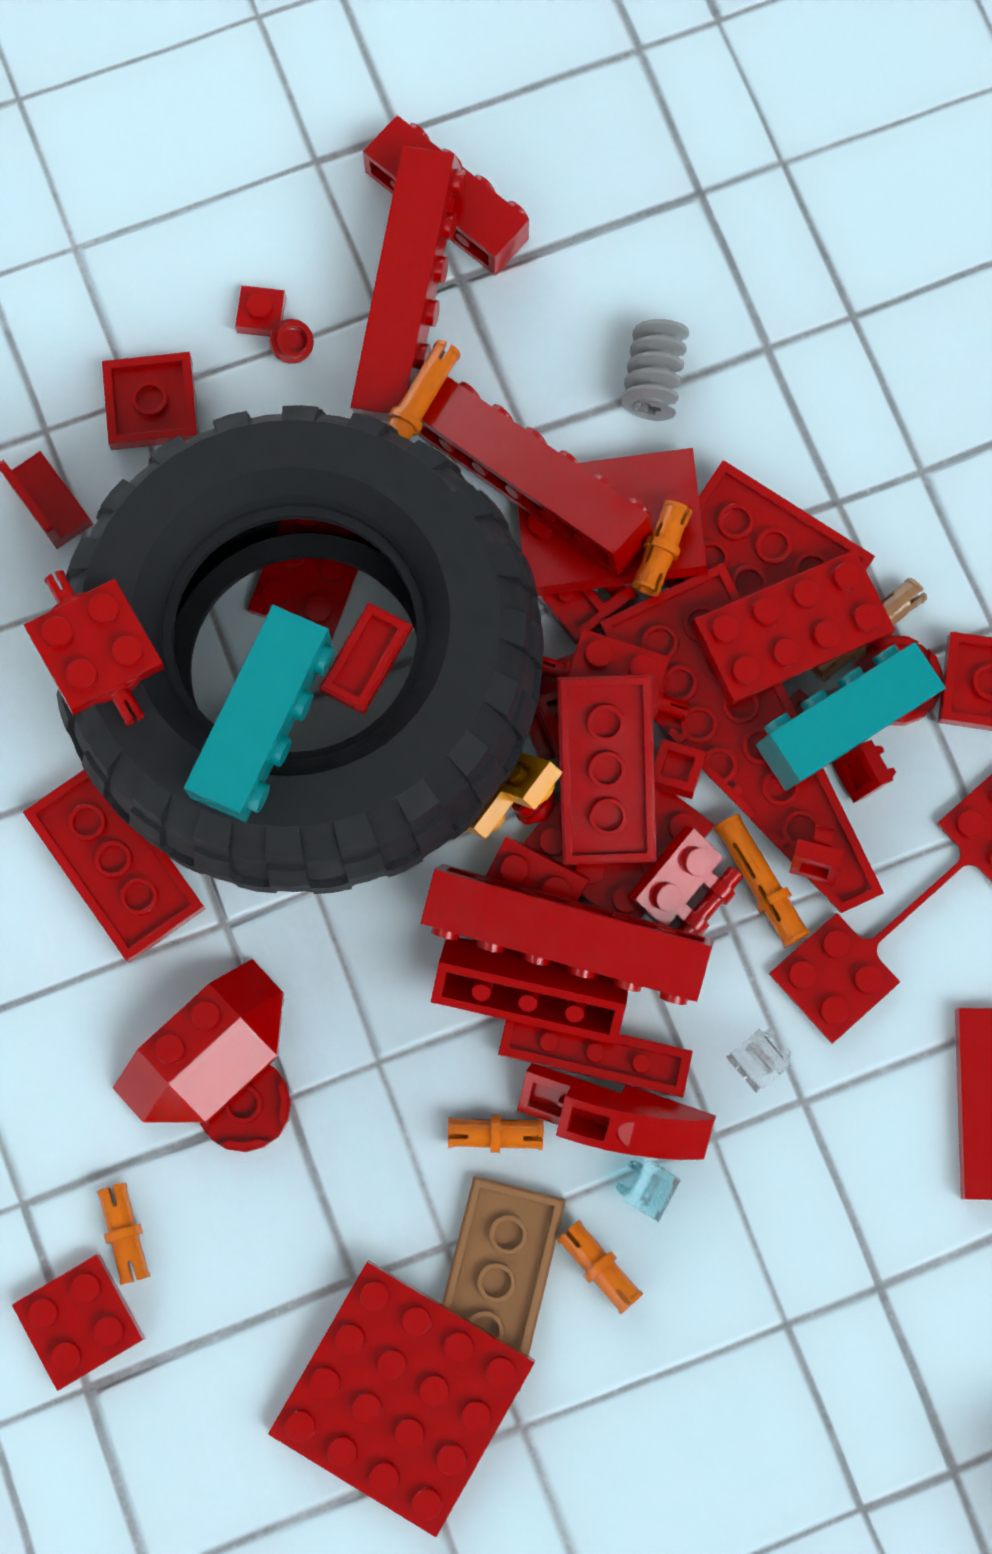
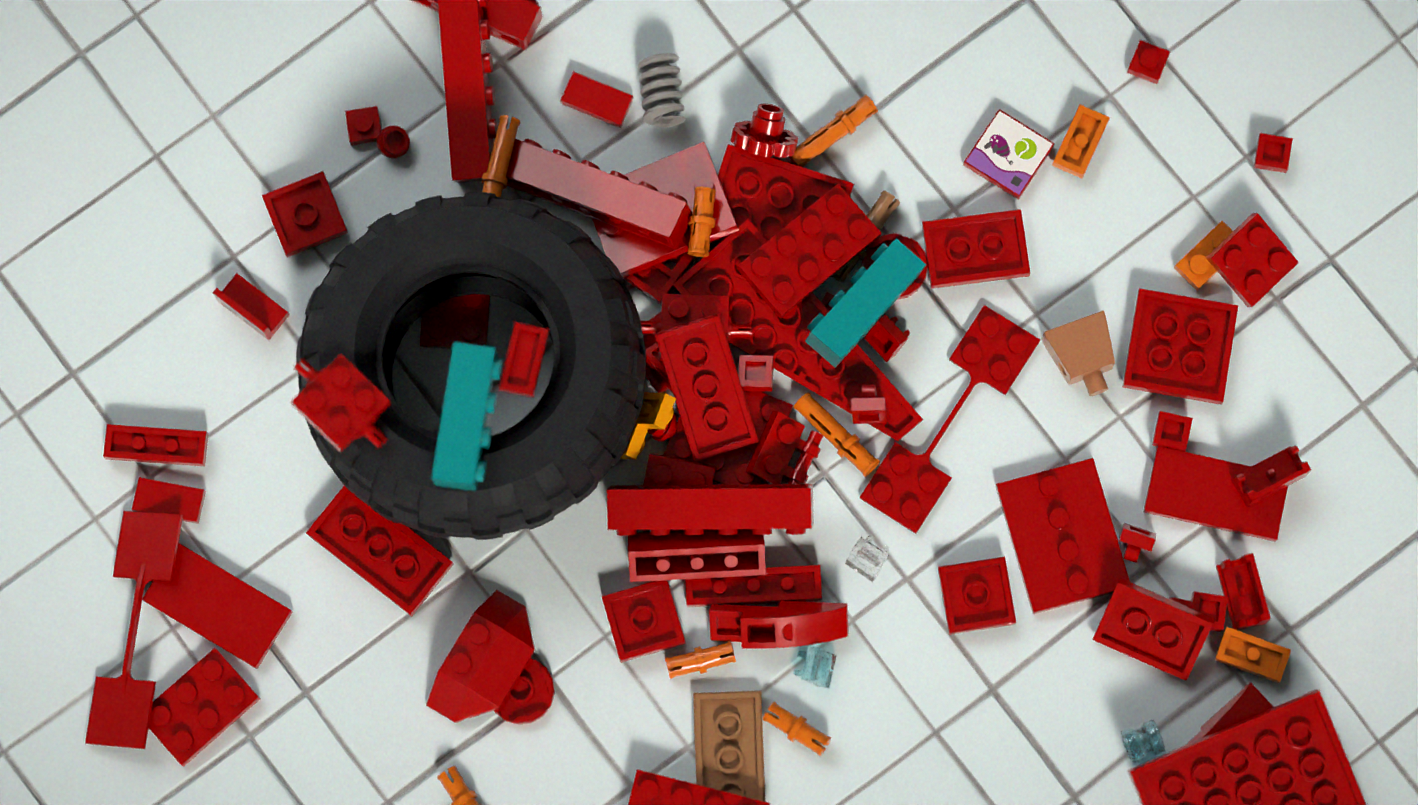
camera: 10 degrees left, 0 degrees up
none -> red tile [560,71,634,128]
none -> red plate [601,580,686,663]
none -> red plant [730,103,798,158]
none -> orange pin [789,95,878,167]
none -> red plate [938,556,1016,635]

